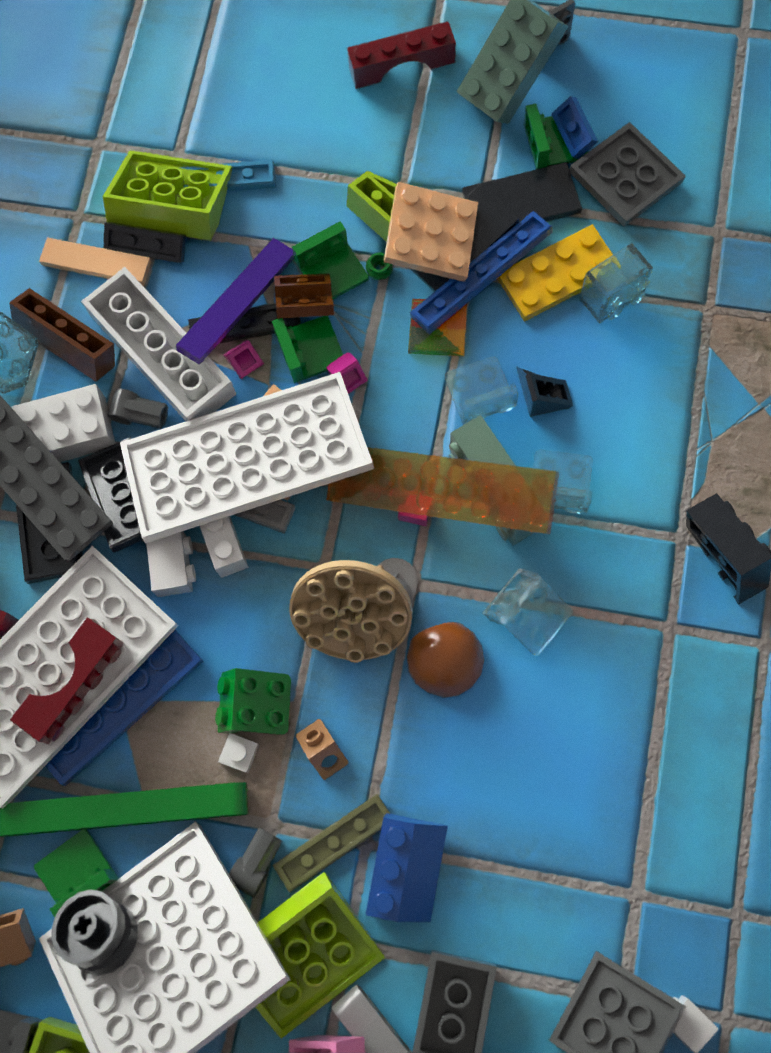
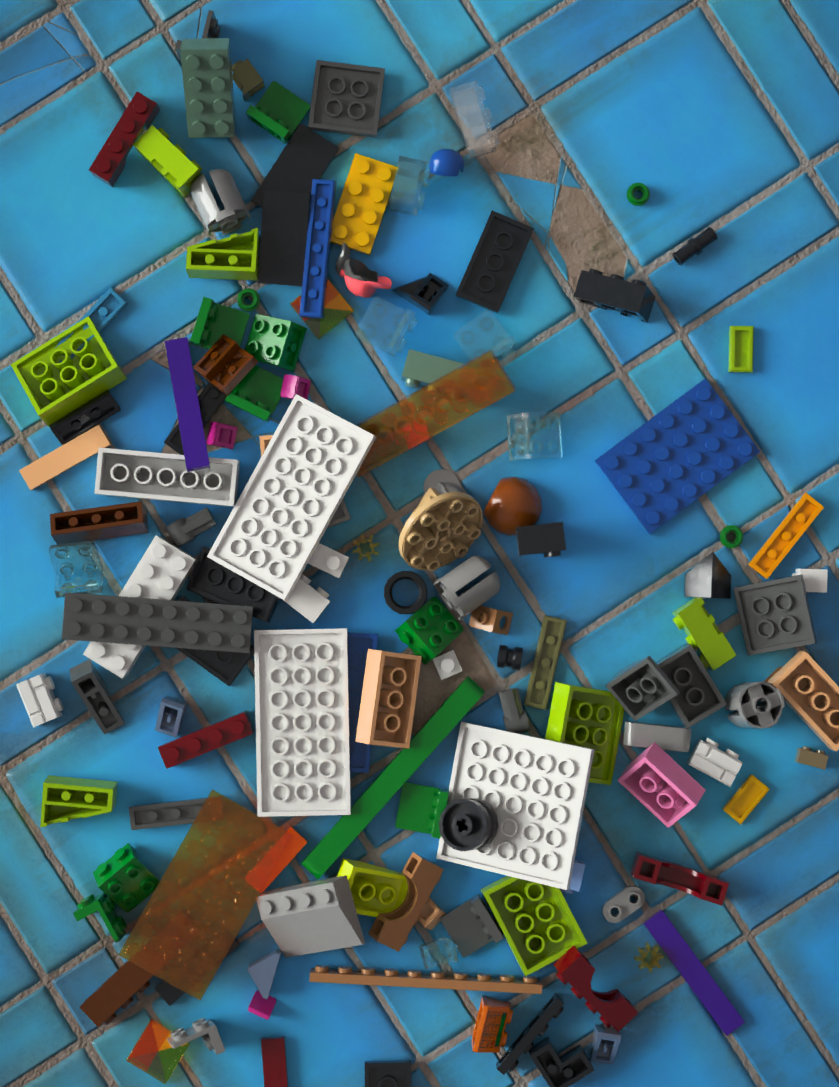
camera: 55 degrees left, 15 degrees up
dark red arch [10,617,124,745] -> none
blue slope [365,813,448,922] -> none
light nougat plate [384,182,478,282] -> none
blue plate [551,96,598,159] -> none
none -> lime wedge [133,125,203,198]
none -> light grey cylinder [191,169,251,236]
none -> olive window [232,58,265,101]
none -> green bracket [245,314,307,372]
none -> hair [336,243,392,298]
none -> clear yellow gear [352,534,380,562]
none -> light nougat brick [356,649,422,749]
none -> black tyre [384,571,427,614]
none -> blue hair [428,149,465,176]
none -> light grey cylinder [434,555,500,620]
none -> clear brick [450,81,499,159]
none -> black plate [456,211,534,314]
none -> black wheel [497,645,523,670]
none -> black wedge [516,522,566,558]
none -> blue plate [595,378,760,534]
none -> dark grey slope [606,656,680,721]
none -> lime wedge [672,597,737,671]
none -> slope [684,552,731,599]
none -> green plate [720,525,743,548]
none -> light orange plate [748,493,824,579]

